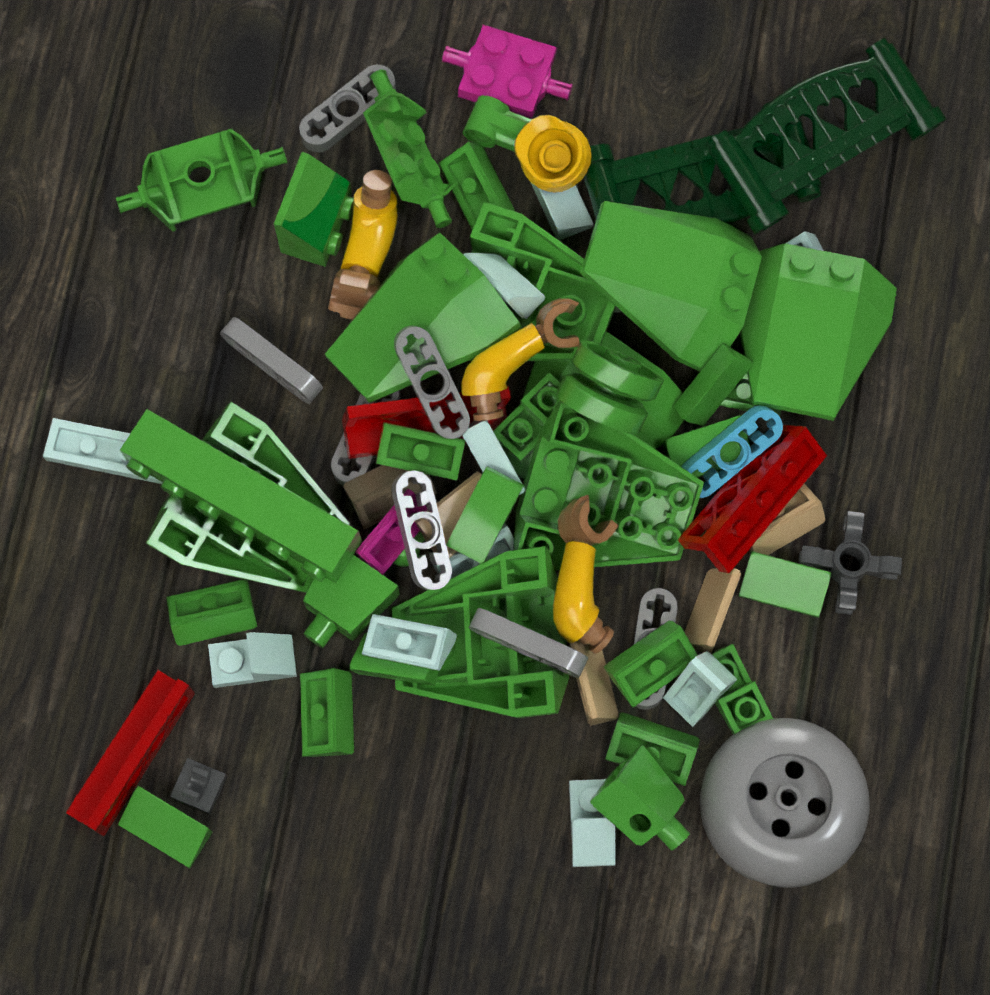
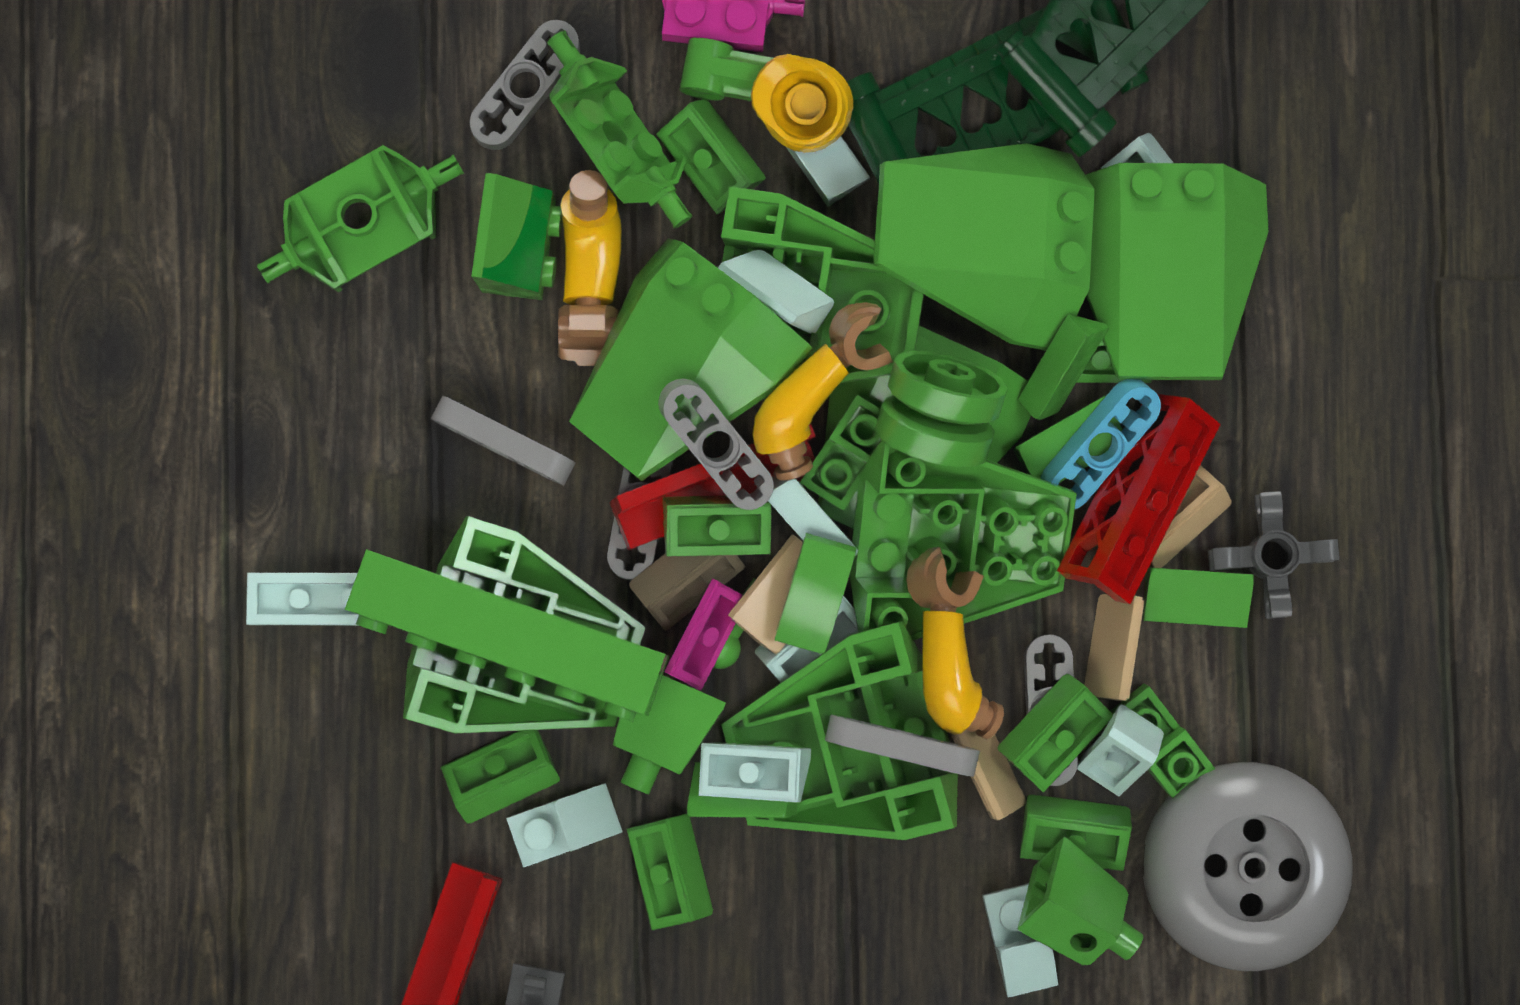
camera: 10 degrees left, 10 degrees up
beam [391,471,452,590] -> none

